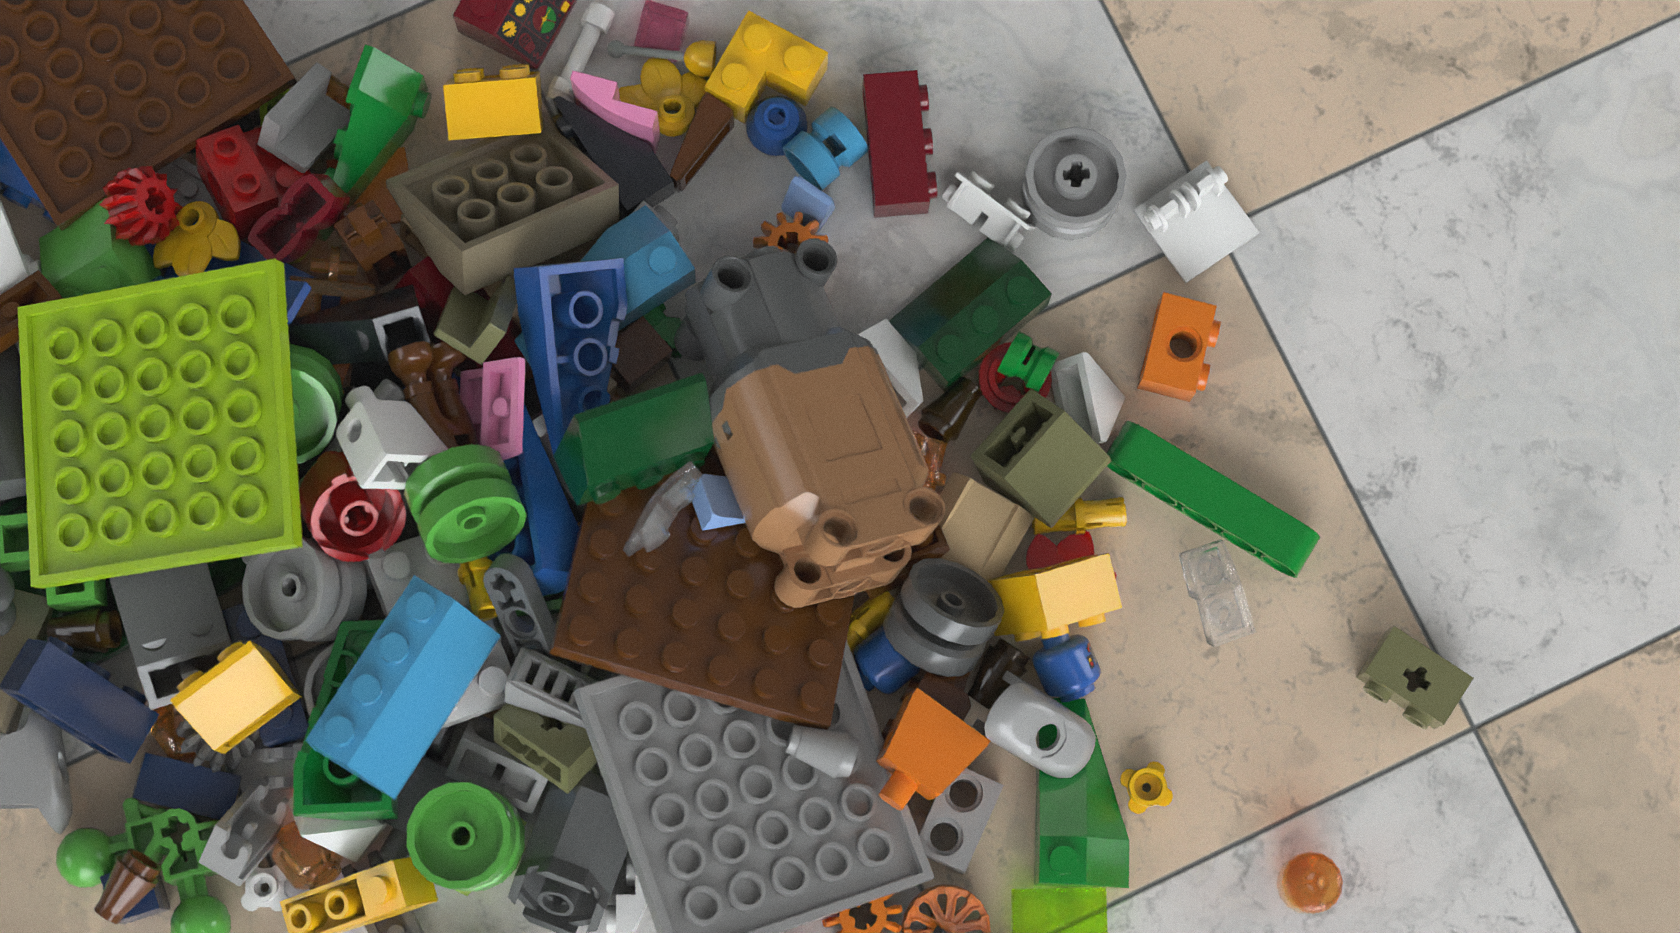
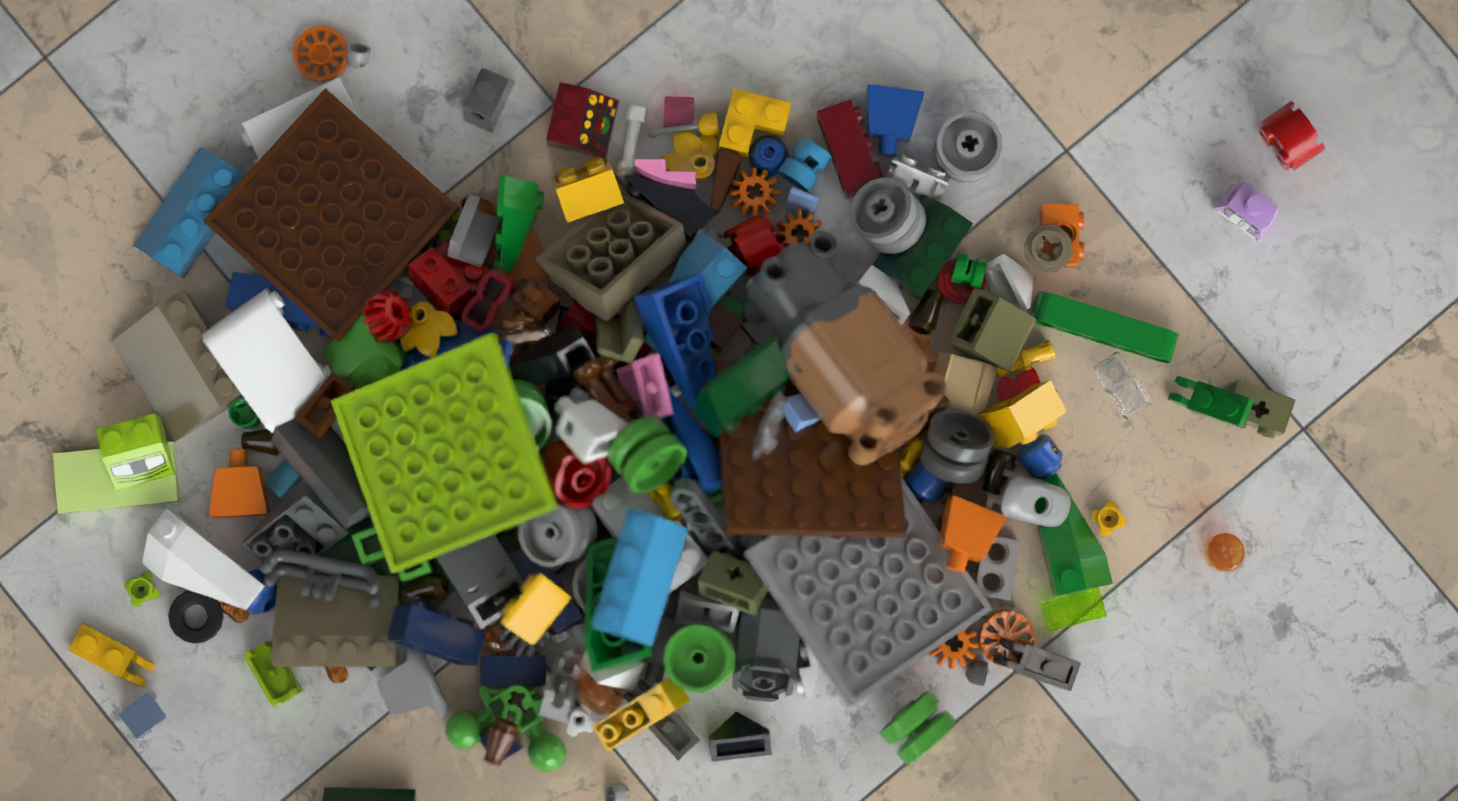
camera: 10 degrees left, 5 degrees up
light grey slope [504,647,599,728] -> none
light grey cone [785,725,860,778] -> none
white hinge [1133,160,1260,283] -> none
none -> red brick [724,215,785,280]
none -> orange gear [729,167,780,217]
none -> light grey wheel [850,177,926,254]
none -> blue torso [866,84,924,157]
none -> dark tan gear [1024,225,1073,273]
none -> green hinge [1168,376,1254,429]
none -> lavender torso [1213,182,1279,242]
none -> red brick [1259,101,1325,171]

